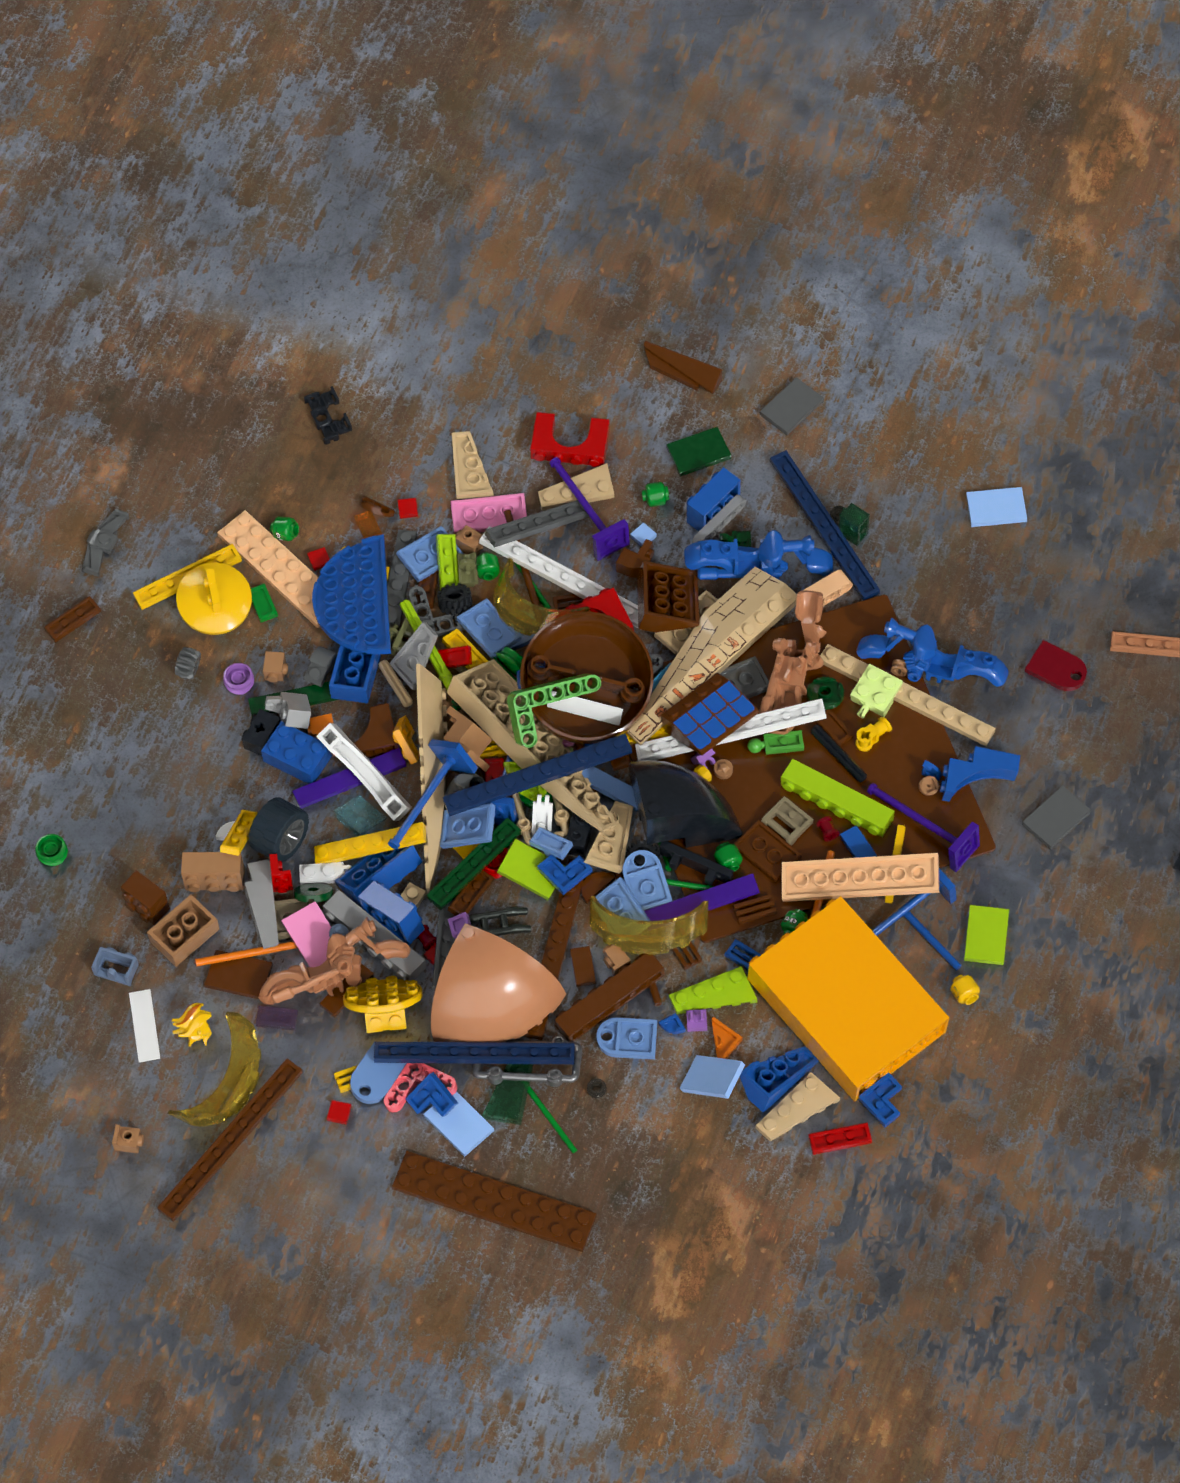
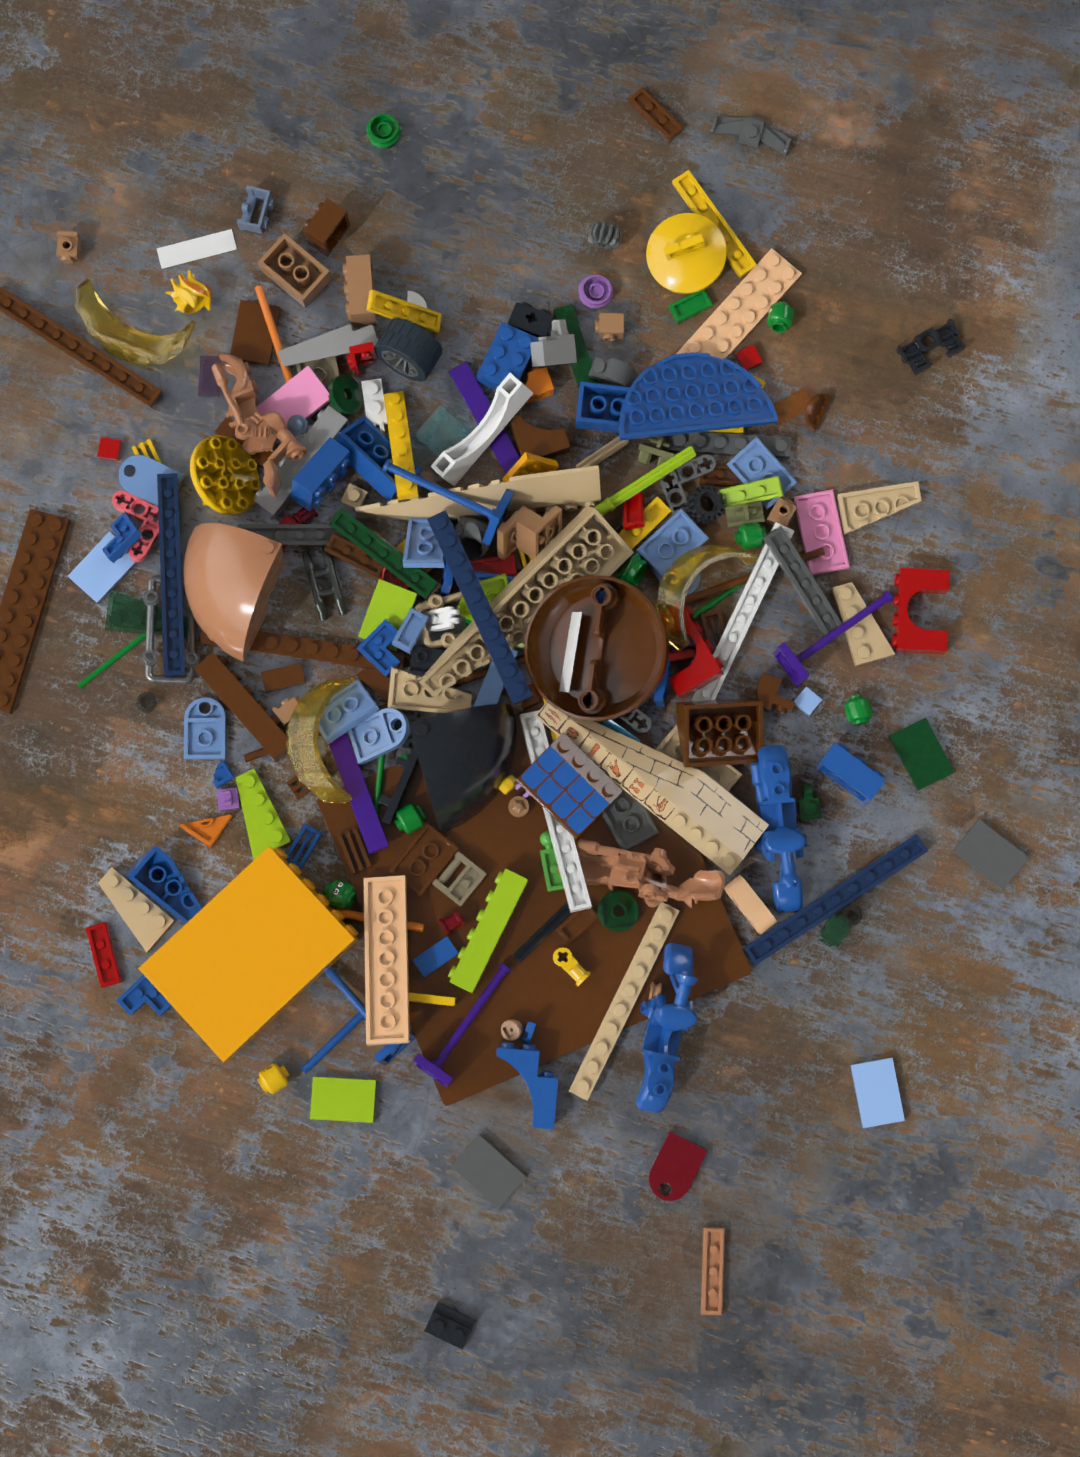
camera: 85 degrees right, 20 degrees up
light grey wing [389,622,438,690] -> none
red tile [398,498,418,519] -> none
medium lavender tile [448,912,471,939] -> none
bright green beam [507,673,601,748] -> none
reddish brown wedge [644,341,722,394] -> none
light blue tile [680,1055,745,1099] -> none
light grey beam [692,495,746,543] -> none
yellowish green plate [850,664,903,718] -> none

